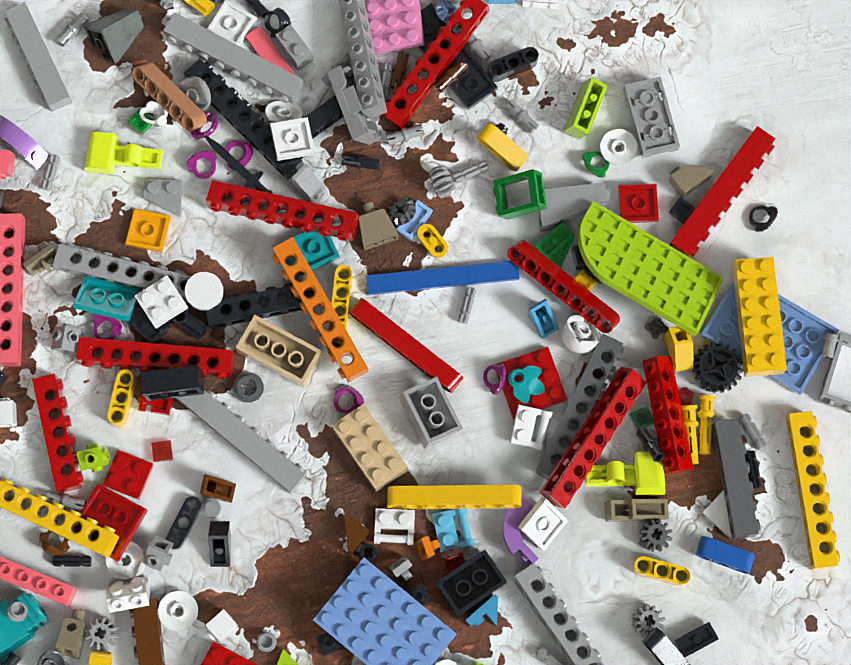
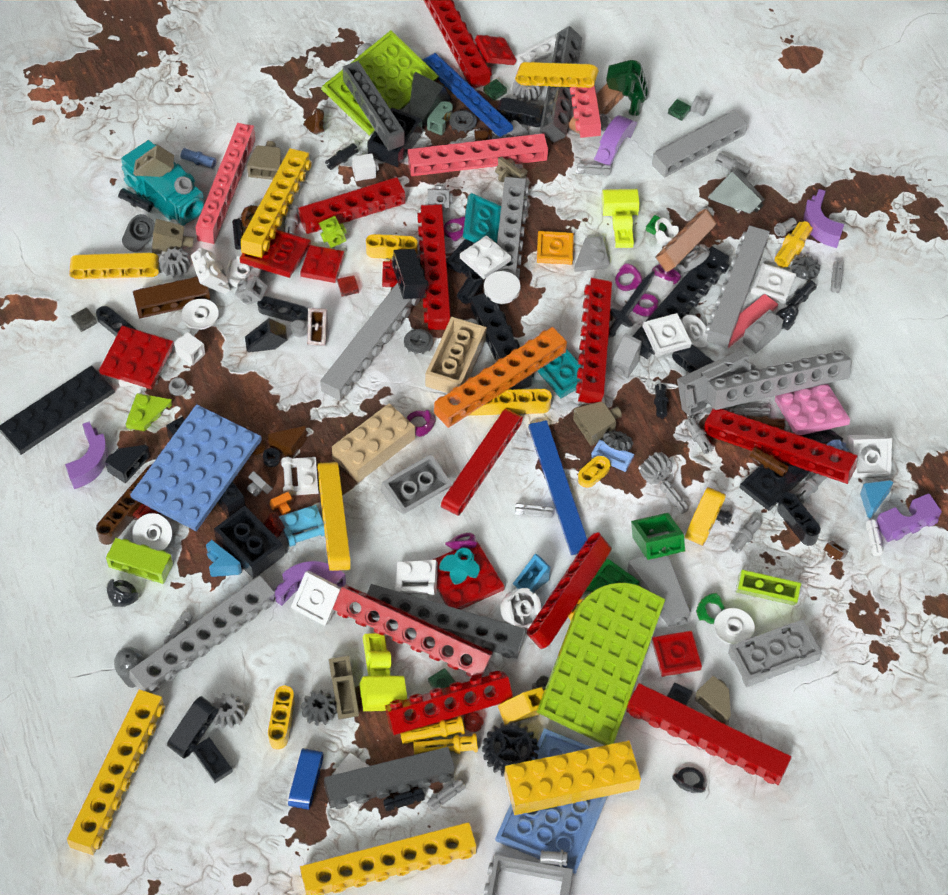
camera: 80 degrees right, 20 degrees down
black pin [636,427,665,462] -> none
none -> reddish brown plate [823,541,849,560]

